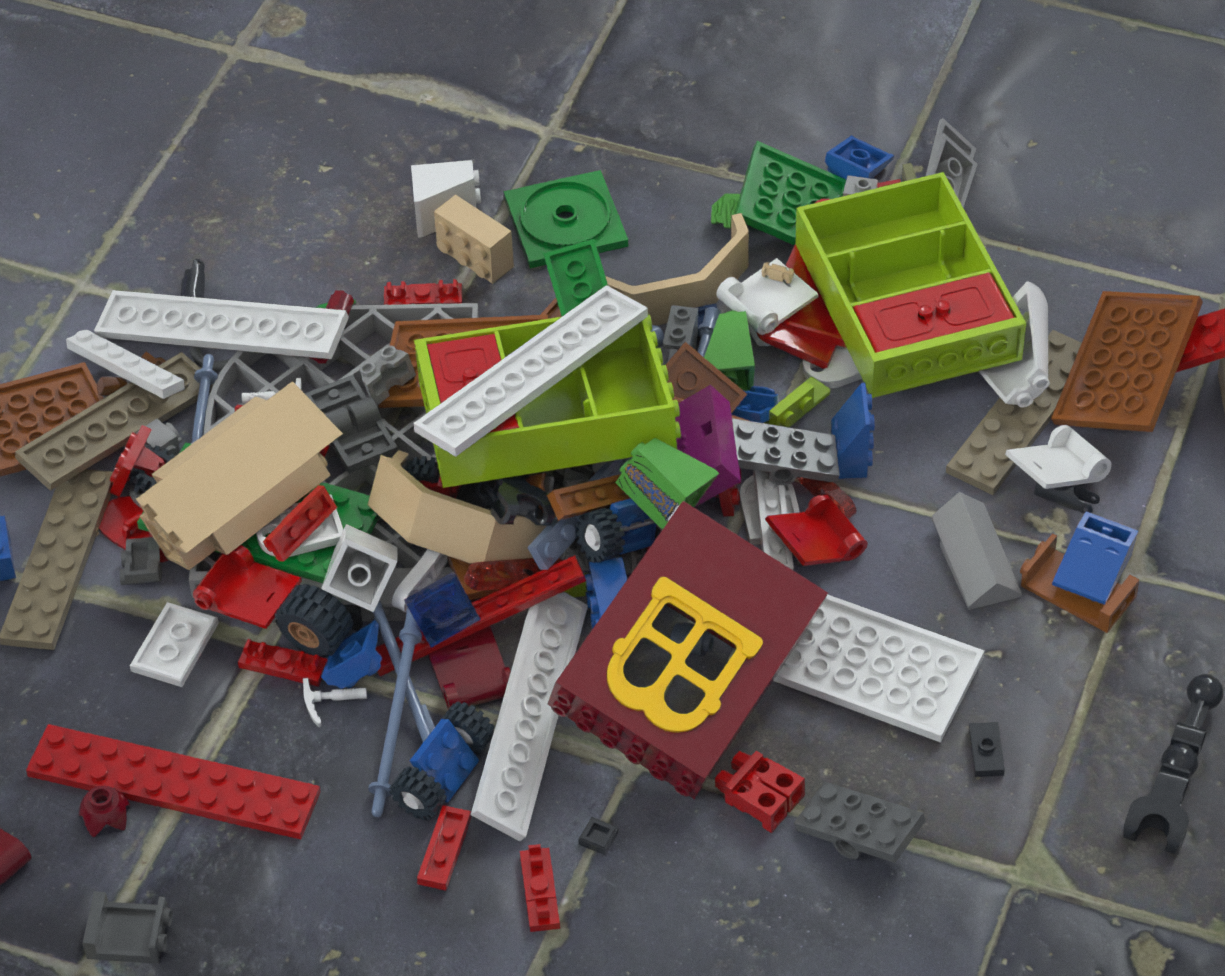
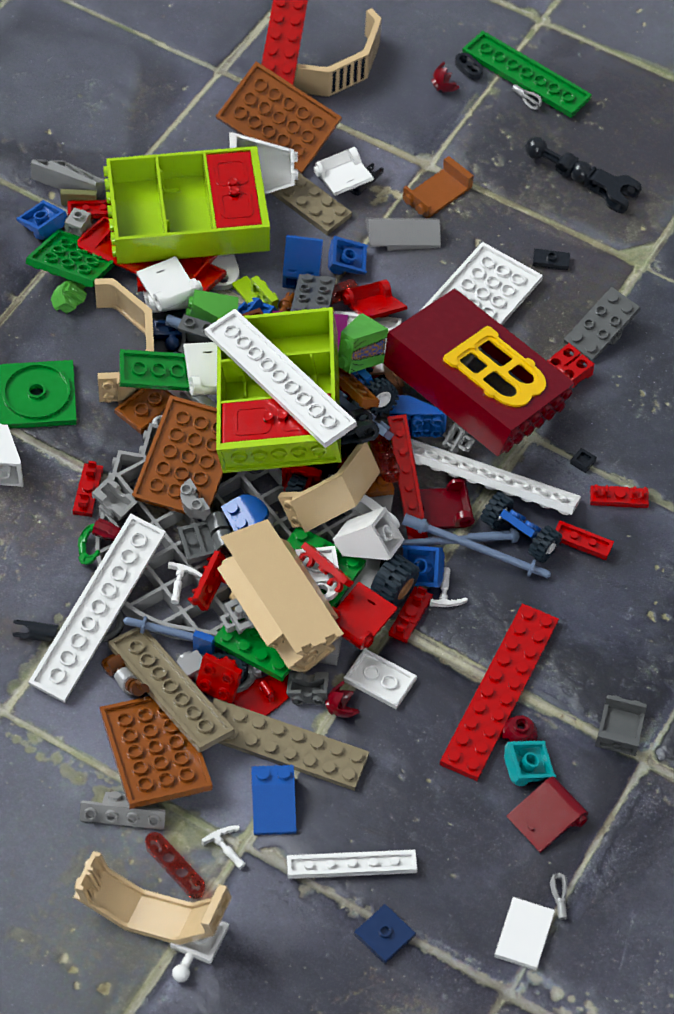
camera: 85 degrees left, 5 degrees up
white plate [66,330,185,399] -> none
clear blue hinge [404,571,481,648] -> none
tan brick [434,194,514,284] -> none
tan piece [761,262,794,284] -> none
blue slope [1052,511,1138,605] -> none
none -> light grey cylinder [92,478,137,520]
none -> blue tile [193,630,215,656]
none -> slope [221,494,270,531]
none -> dark red piece [325,680,360,718]
none -> blue slope [328,236,368,275]
none -> teal slope [504,741,556,786]

